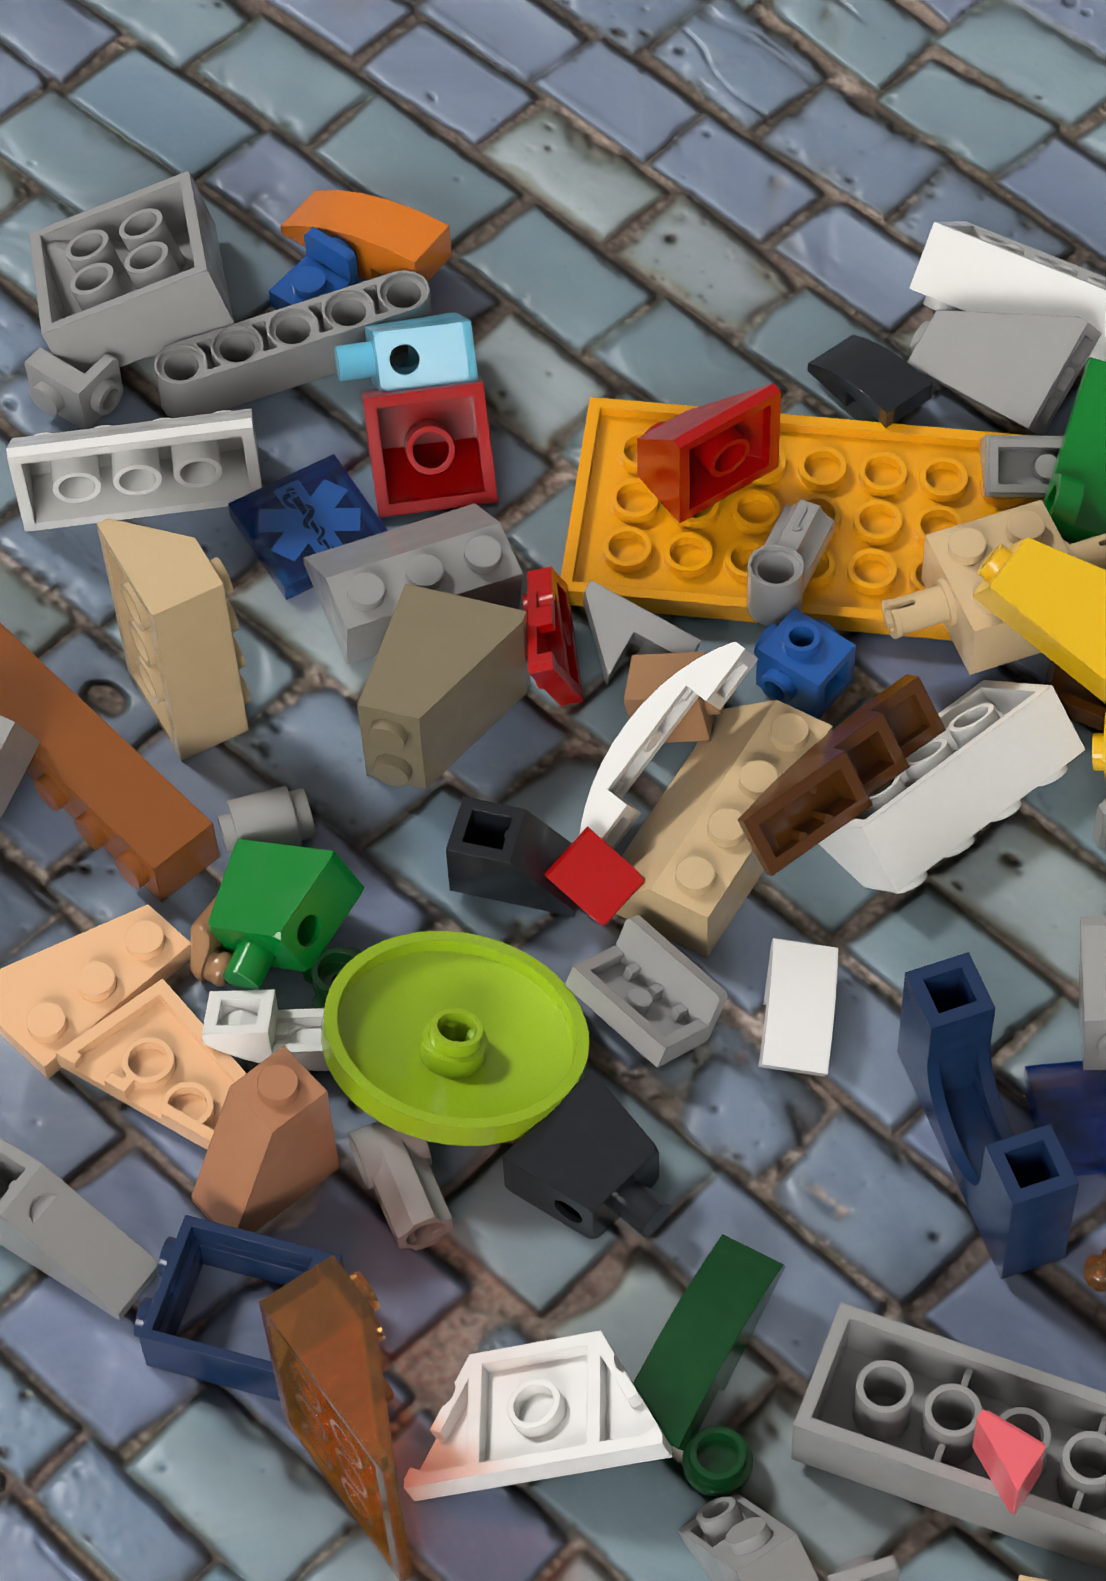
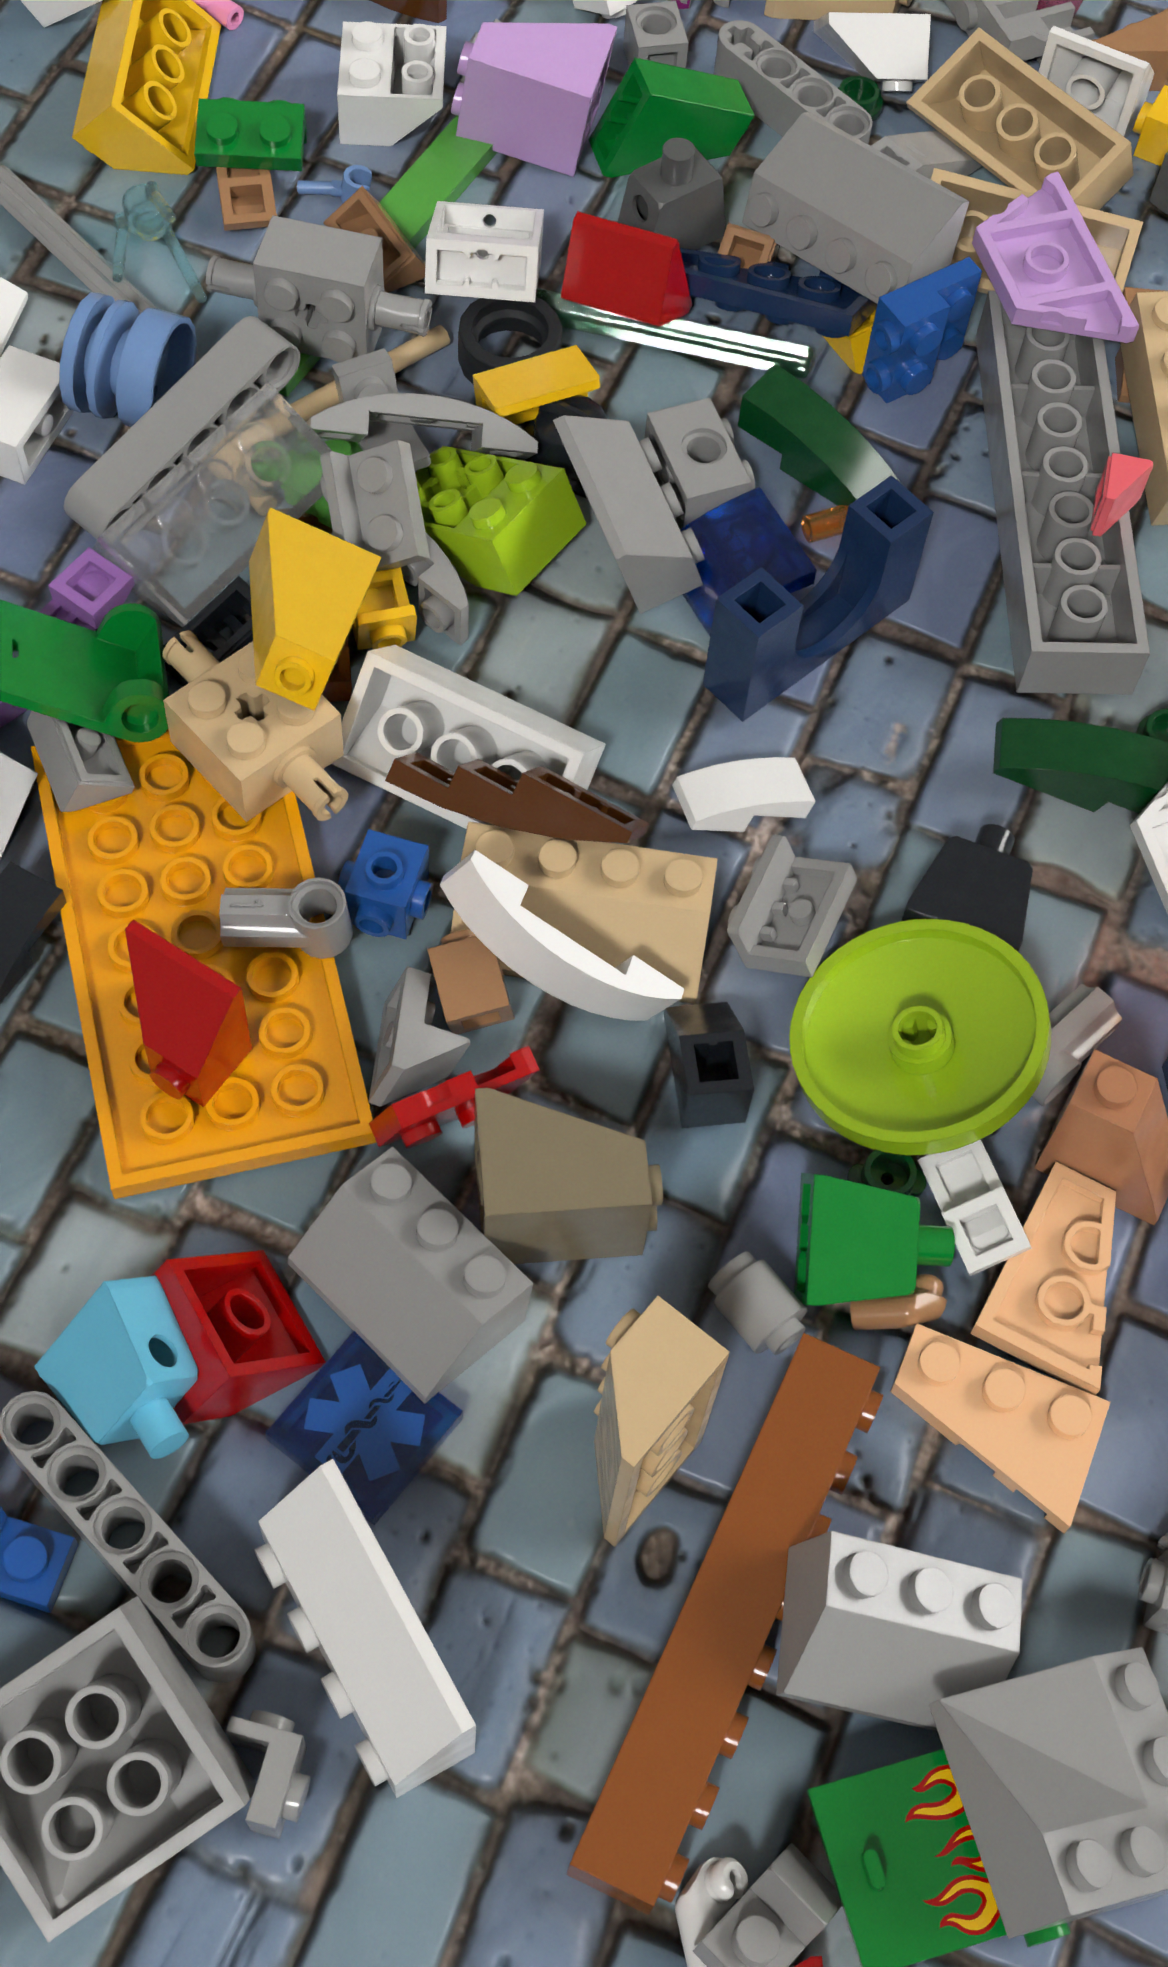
camera: 120 degrees left, 5 degrees up
red slope [544,826,645,926] -> none

